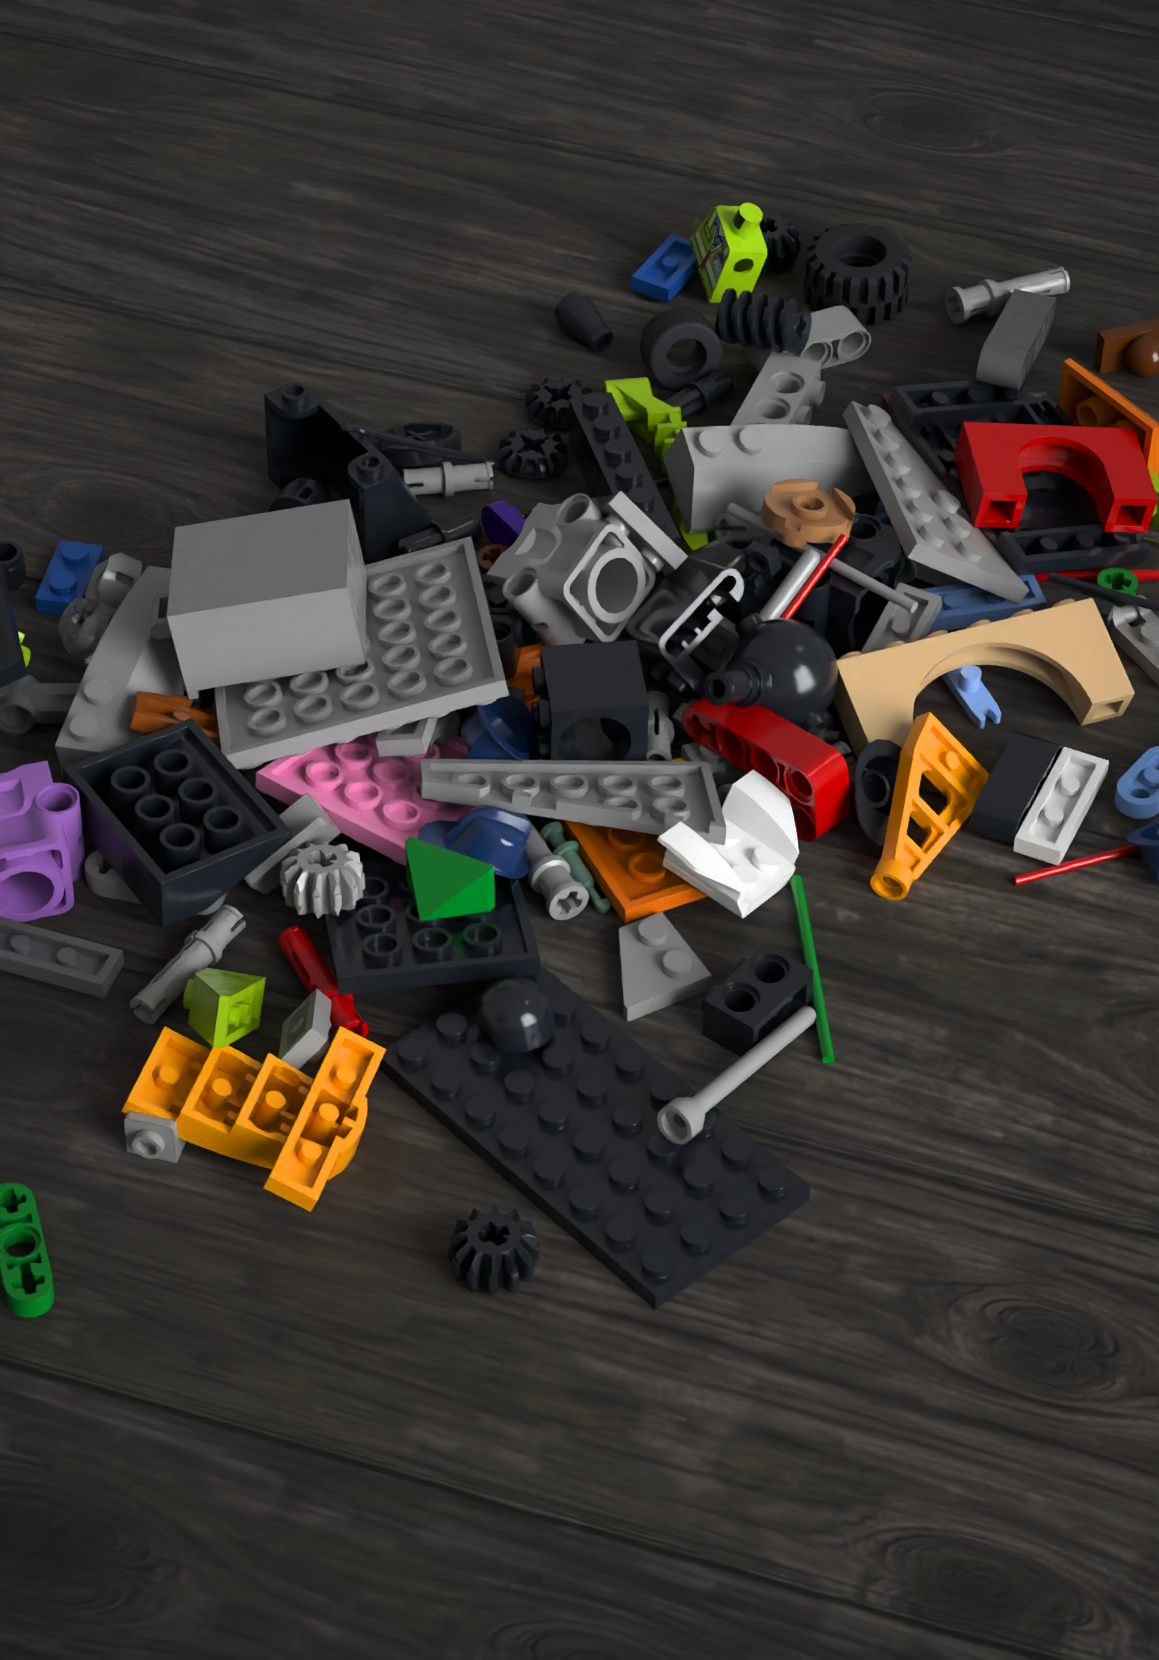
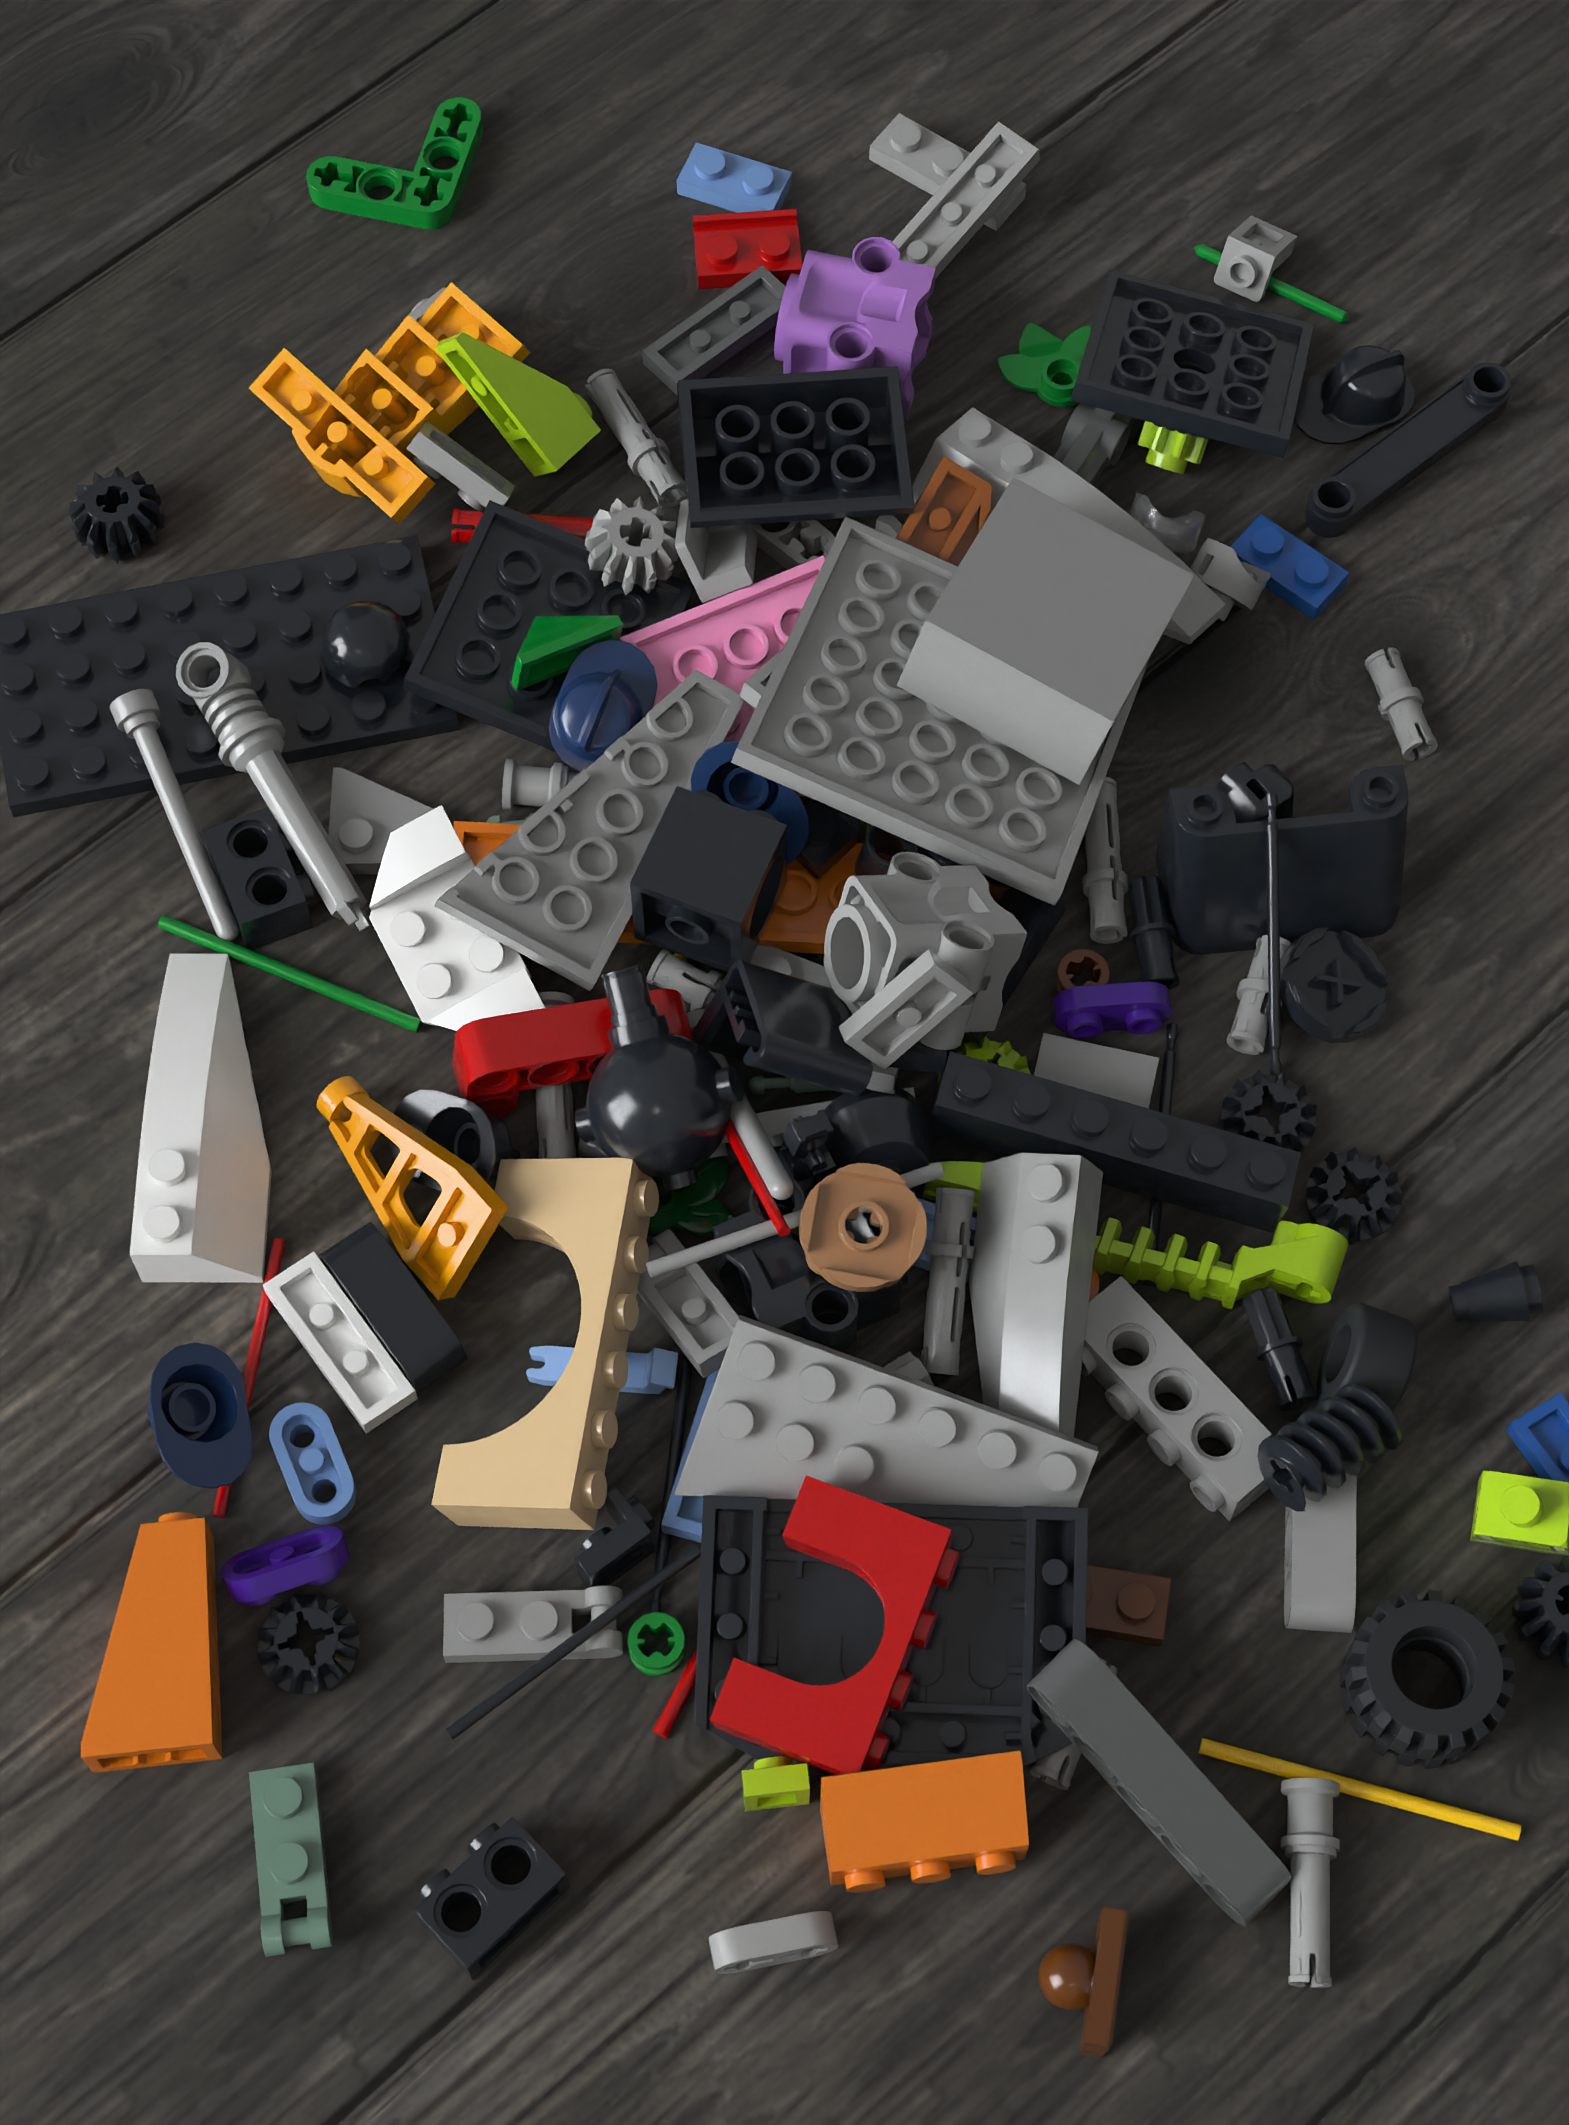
camera: 120 degrees right, 20 degrees up
none -> white wedge [130,954,272,1283]
none -> light grey piece [176,642,370,931]
none -> yellow axle [1198,1738,1521,1841]
none -> light grey pin [1365,648,1438,761]

